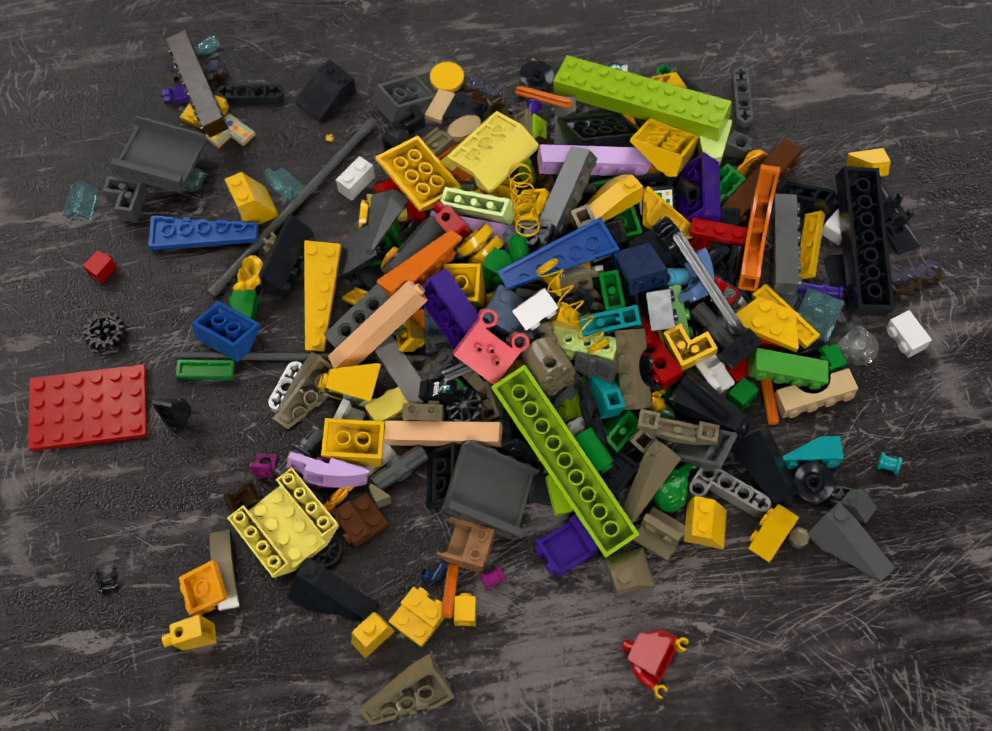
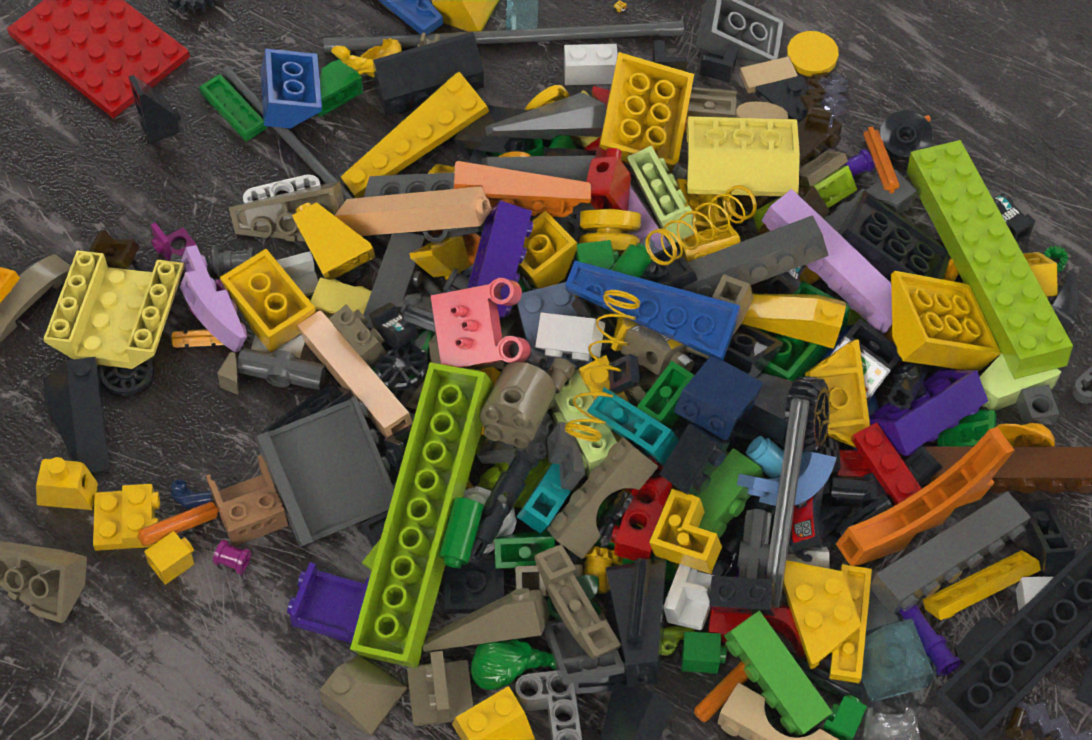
camera: 45 degrees right, 5 degrees down
reddish brown plate [332,492,389,548] -> none

